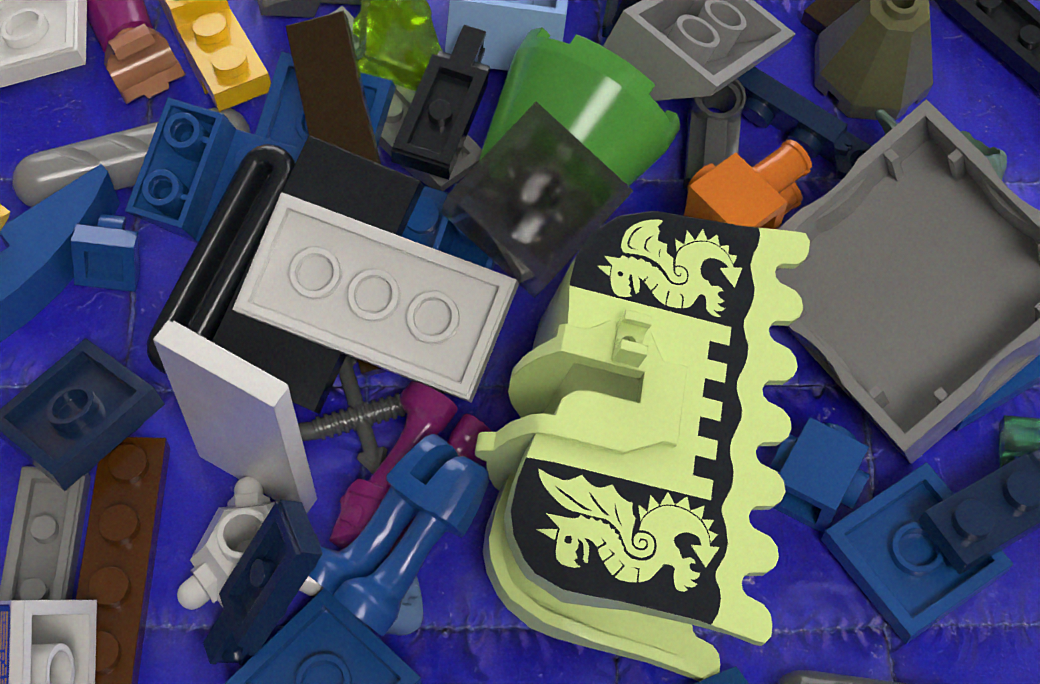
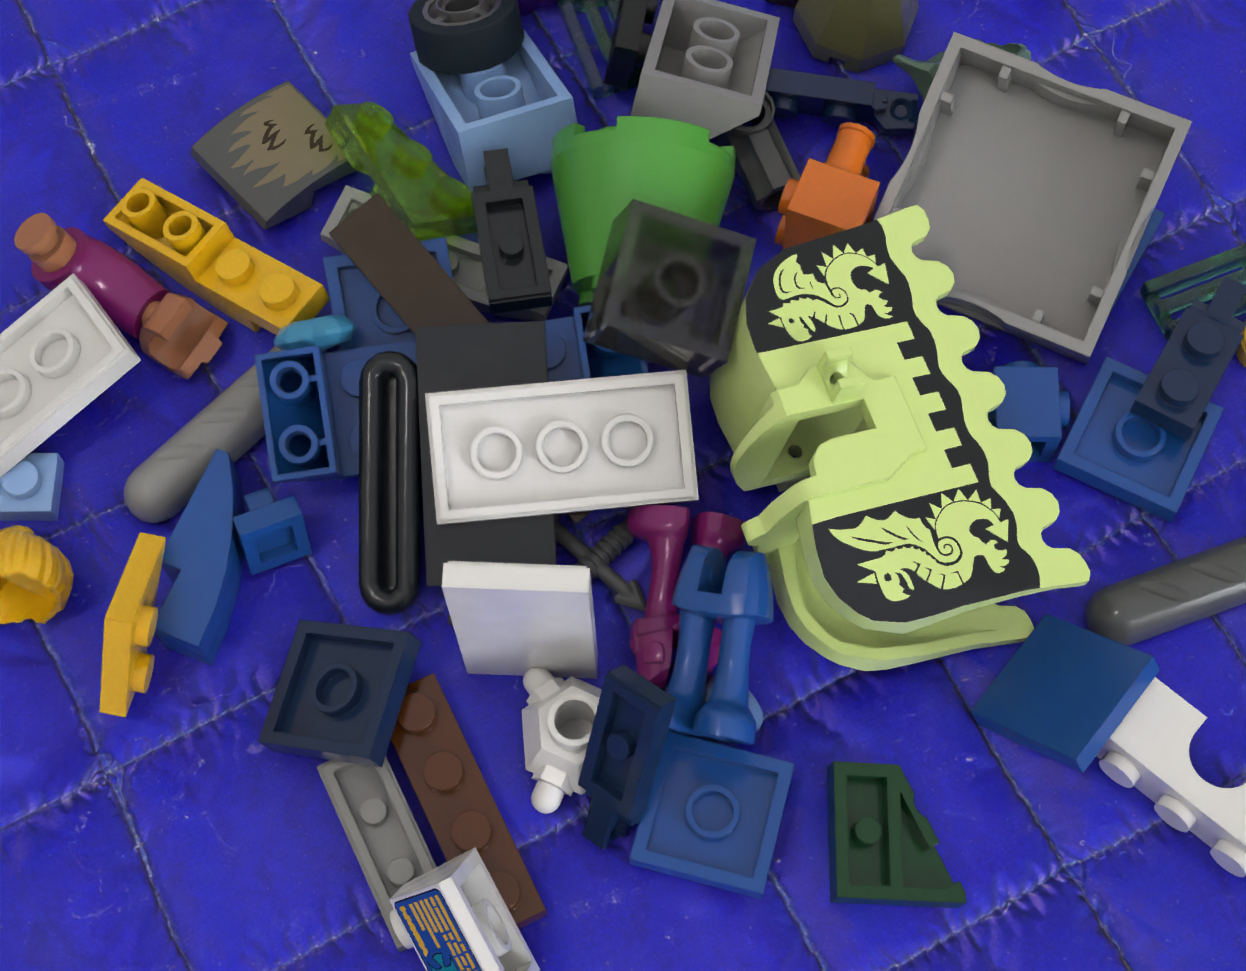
camera: 25 degrees left, 5 degrees up
none -> dark azure rock [273,315,356,351]

